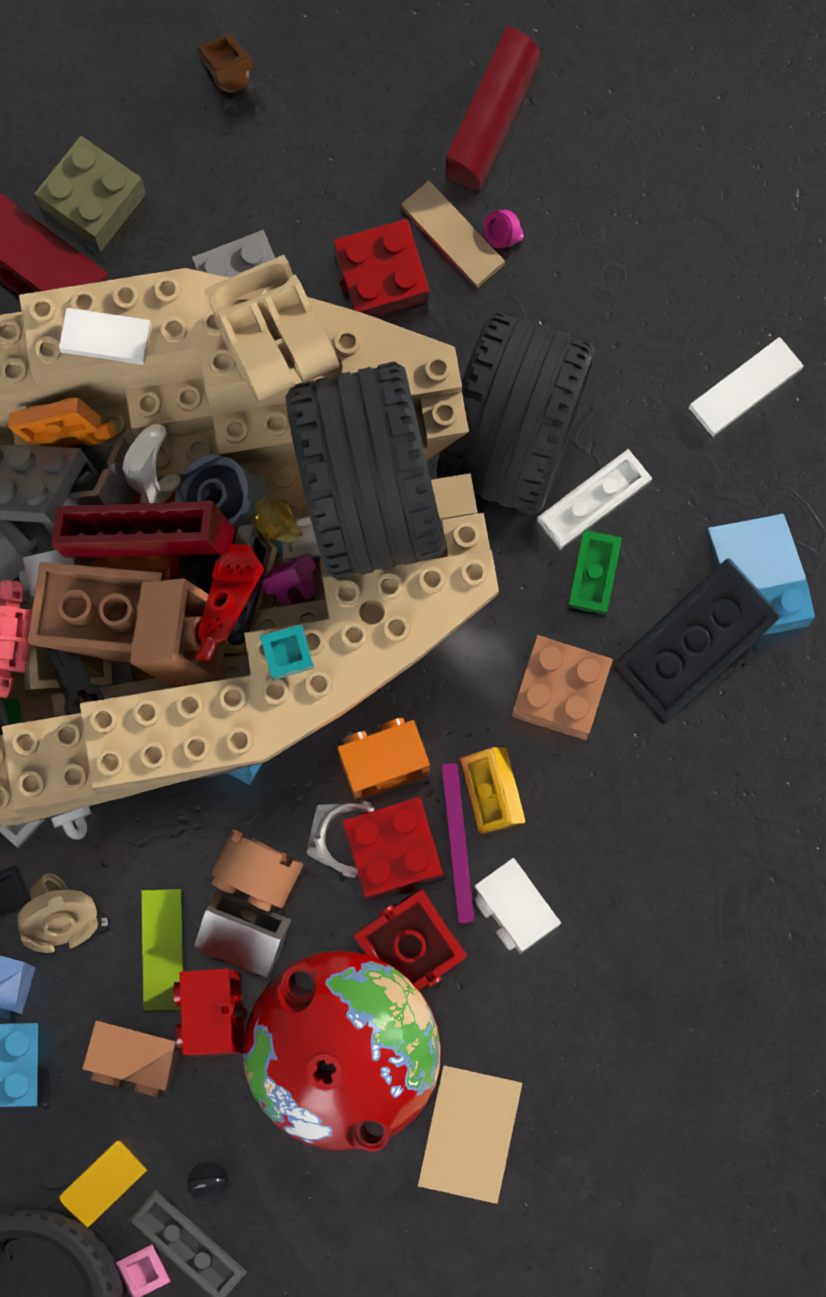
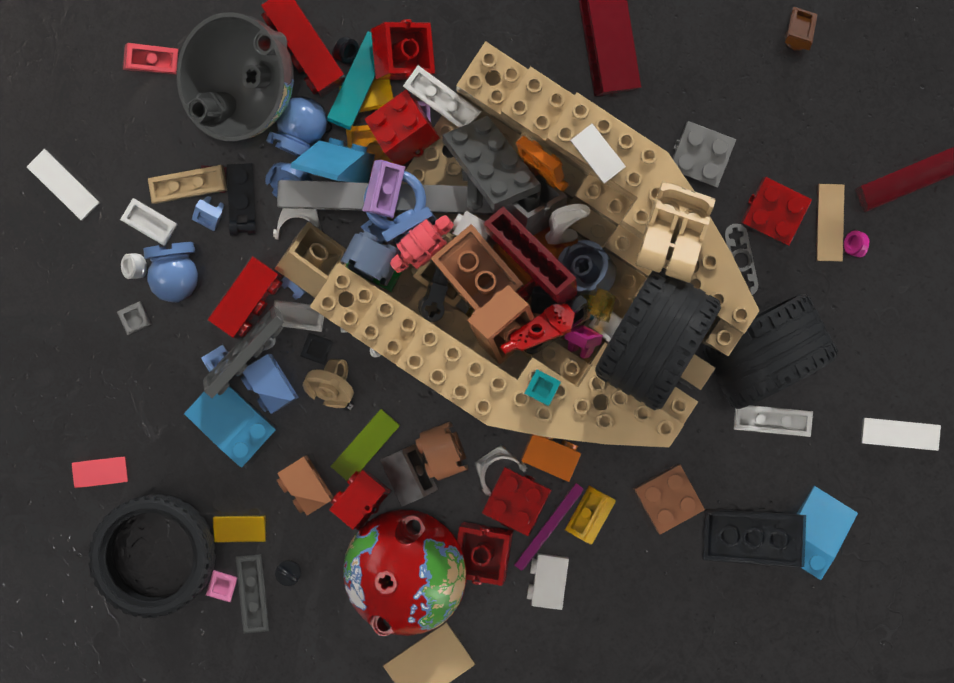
camera: 45 degrees right, 10 degrees up
olive brick [34,136,146,252] -> none
green plate [568,530,622,615] -> none

